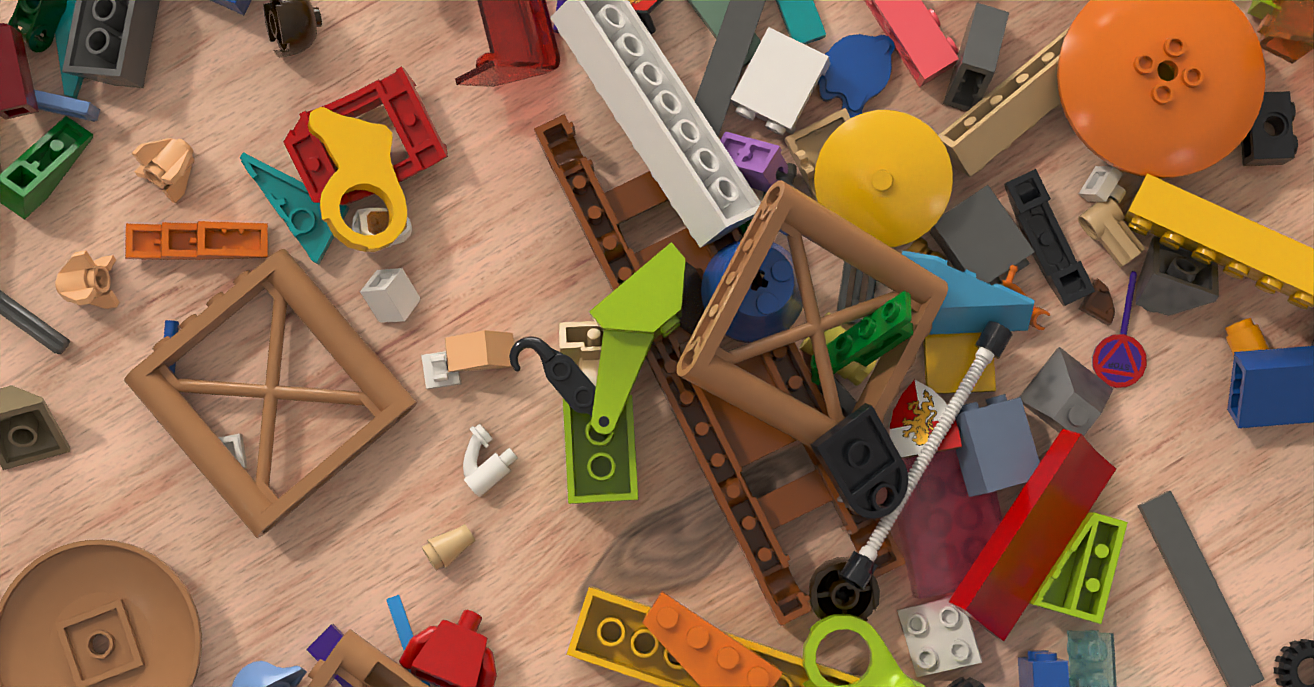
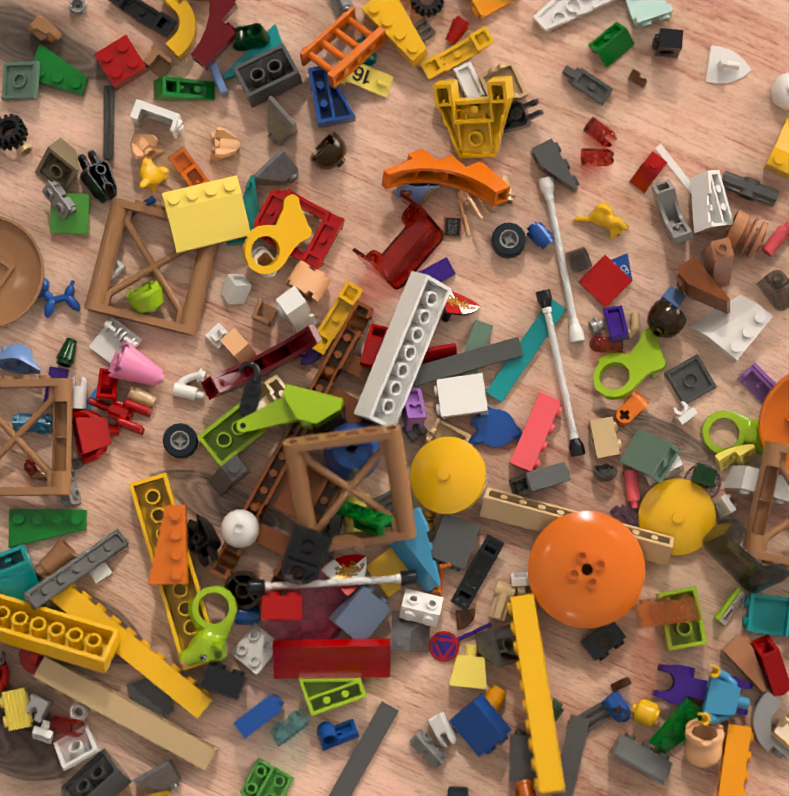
camera: 55 degrees right, 0 degrees up
none -> blue piece [38,278,81,318]
none -> light grey hinge [42,180,77,220]
none -> bright green slope [50,193,90,234]
none -> dark green cone [56,338,77,368]
none -> white piece [72,376,88,409]
none -> black hinge [78,150,117,204]
none -> red plant [88,397,152,436]
none -> white hinge [89,317,142,363]
none -> red slope [96,368,118,400]
none -> bright pink cone [108,342,164,386]
none -> lime cone [126,280,164,314]
none -> white panel [130,99,184,139]
none -> yellow animal [139,158,169,193]
none -> light yellow slope [162,175,250,254]
none -> black wheel [163,423,198,459]
none -> black hinge [188,514,221,567]
none -> dark red arch [201,324,323,400]
none -> dark grey slope [208,455,251,497]
none -> white cylinder [221,509,260,548]
none -> blue brick [235,606,260,625]
none -> medium nougat panel [251,300,277,327]
none -> flat silver slope [254,149,298,185]
none -> red brick [262,592,303,621]
none -> flat silver slope [267,96,298,146]
none -> white wedge [275,286,319,333]
none -> light nougat brick [285,260,330,303]
none -> dark purple tile [300,348,322,365]
none -> yellow slope [312,280,364,355]
none -> blue plate [317,719,360,751]
none -> red slope [360,323,388,368]
none -> white brick [399,588,443,627]
none -> light grey hinge [409,729,448,769]
none -> red slope [422,343,457,364]
none -> white piece [427,712,456,748]
none -> light yellow torso [449,644,487,689]

